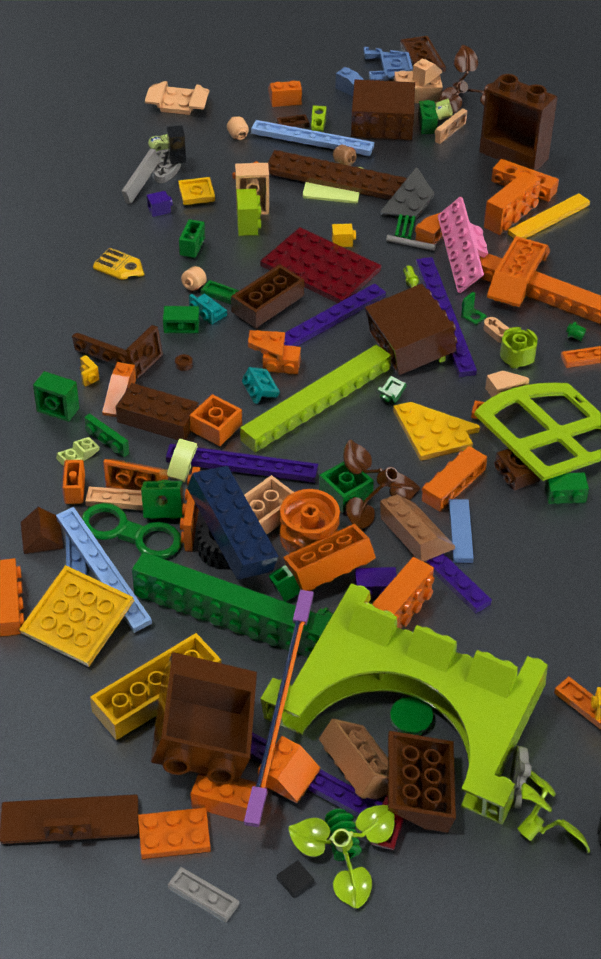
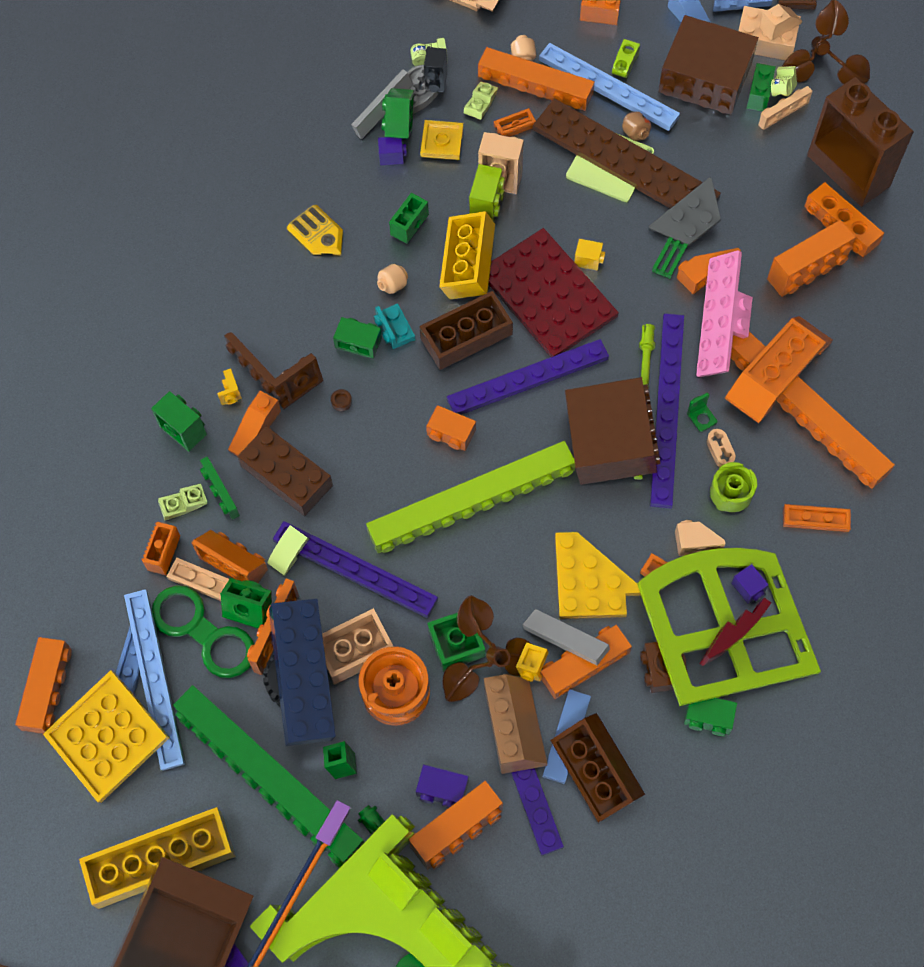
camera: 20 degrees right, 20 degrees up
reddish brown slope [20,507,64,554] -> none
orange brick [189,394,242,446] -> none
green tile [201,280,239,305] -> none
teal bracket [242,367,280,404] -> none
orange wing [248,330,285,361] -> none
reddish brown tile [276,114,310,128] -> none
orange brick [283,524,376,591] -> none
bracket [377,376,407,404] -> none
light grey bar [386,235,436,251] -> none
yellow tile [508,193,590,239] -> none
green hose [566,321,586,341] -> none
none -> green brick [382,88,414,138]
none -> yellow brick [439,211,495,299]
none -> yellowish green slope [463,82,498,120]
none -> orange brick [478,47,595,111]
none -> yellow bracket [516,642,549,682]
none -> light grey tile [523,609,610,665]
none -> reddish brown slope [550,713,645,823]
none -> dark red slope [699,598,772,666]
none -> dark purple brick [731,564,769,604]

